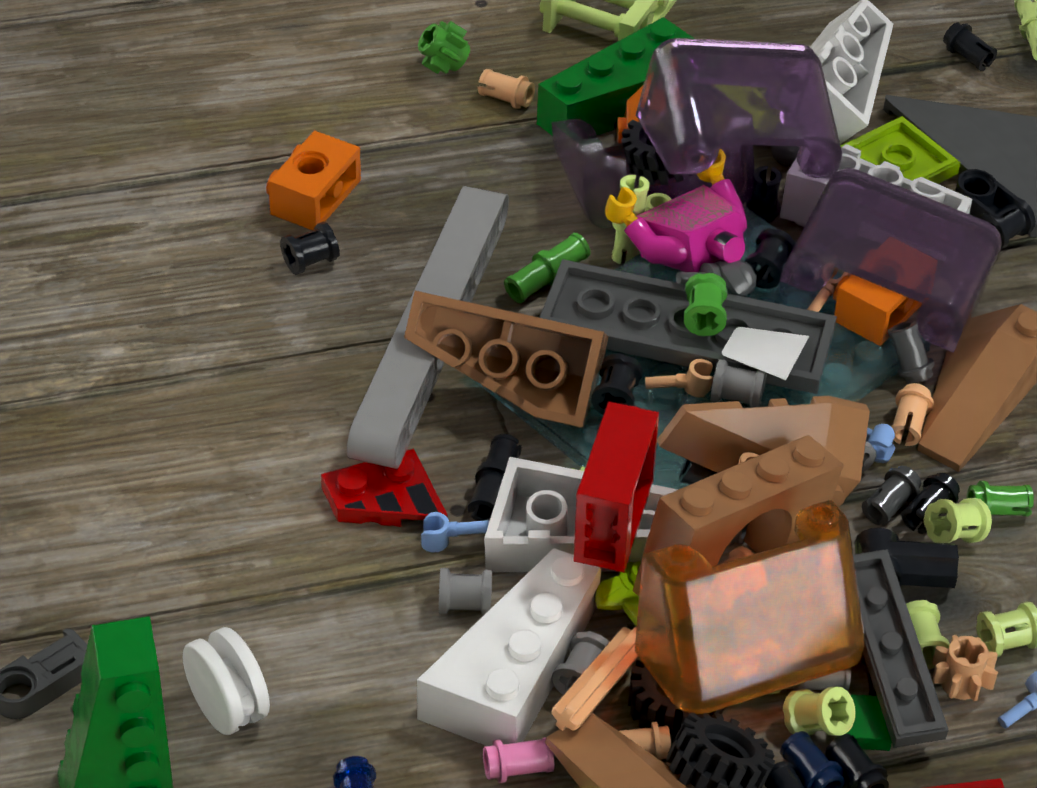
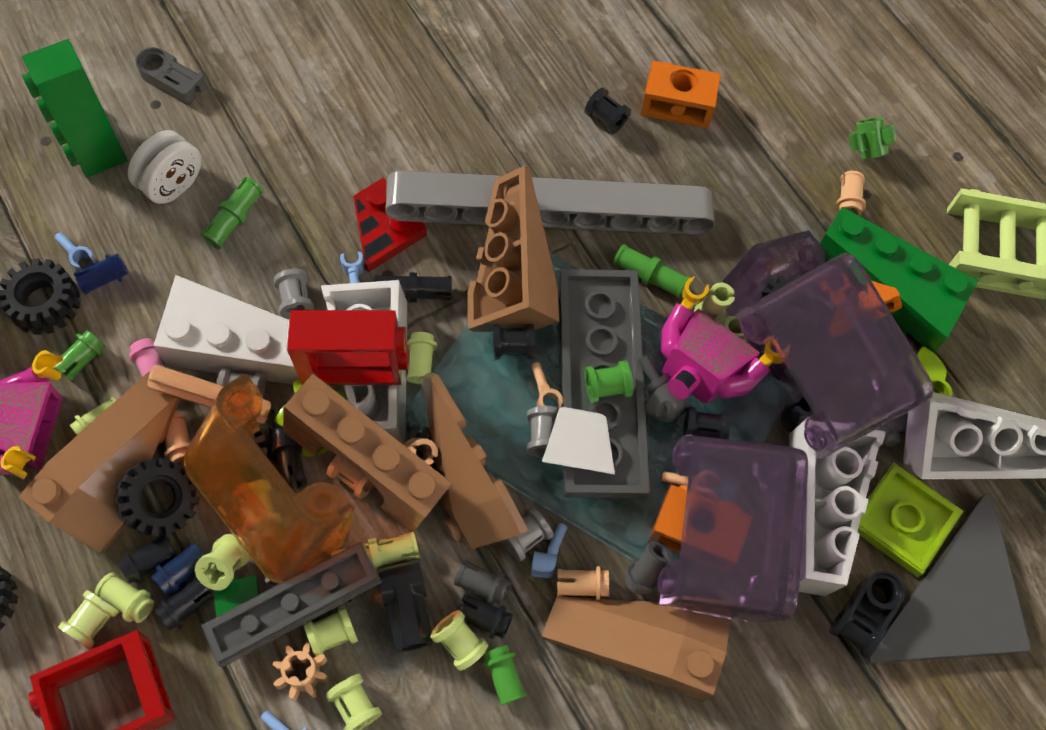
camera: 70 degrees right, 20 degrees up
none -> bright green pin [200,176,264,249]

